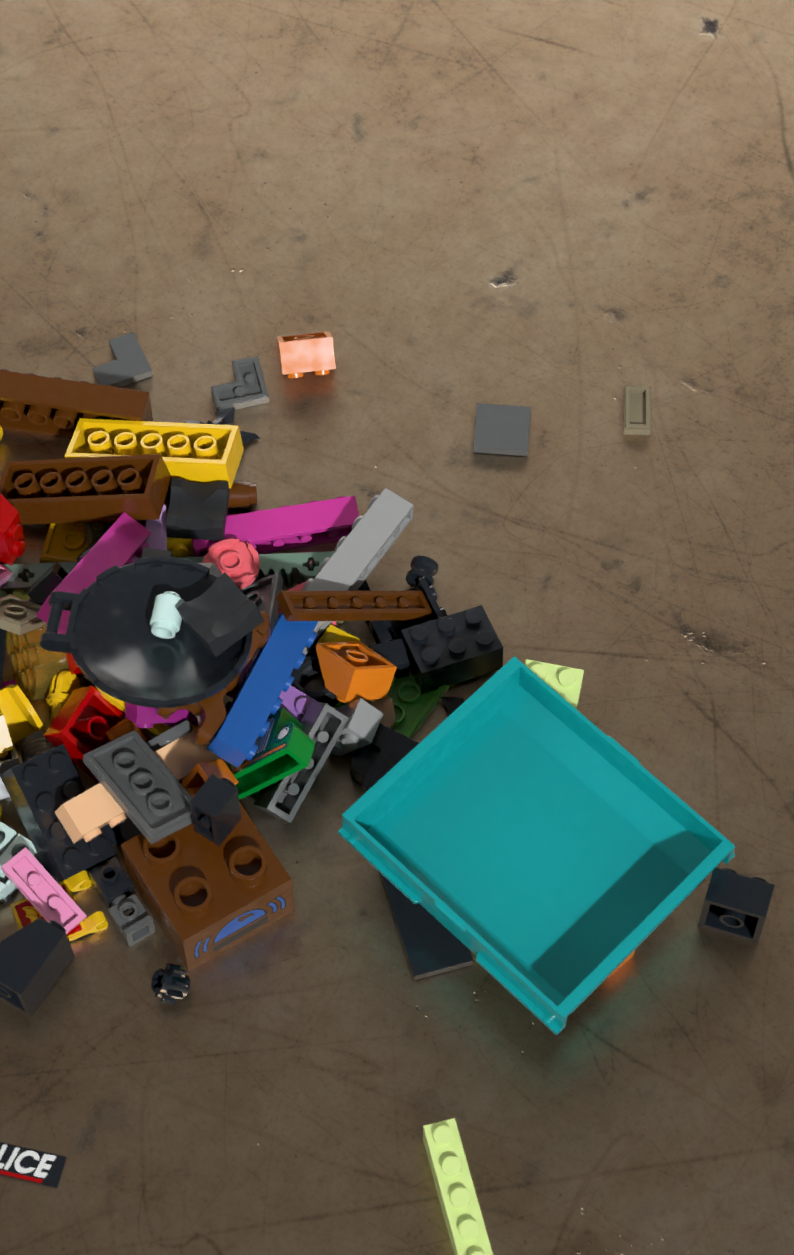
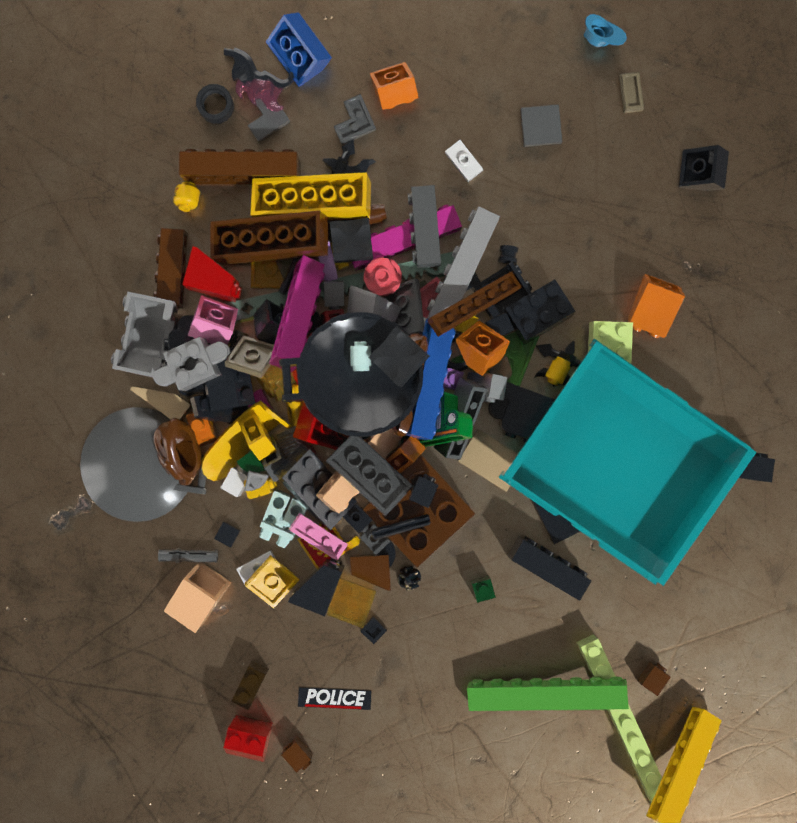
camera: 10 degrees left, 30 degrees up
none -> black tyre [196,84,234,124]
none -> piece [224,47,294,112]
none -> blue slope [266,12,332,87]
none -> clear yellow plate [327,578,376,628]
none -> reddish brown slope [350,554,391,591]
none -> black tile [360,616,387,644]
none -> black axle [372,514,431,540]
none -> black tile [377,540,396,568]
none -> dark grey brick [407,185,441,268]
none -> white plate [445,140,483,182]
none -> tan tile [458,429,518,492]
none -> bright green brick [467,677,629,711]
none -> dark green brick [470,576,496,603]
none -> black brick [507,536,592,601]
none -> dark azure piece [584,14,627,47]
none -> orange slope [628,274,685,338]
none -> reddish brown brick [637,662,671,696]
none -> black slope [679,145,729,191]

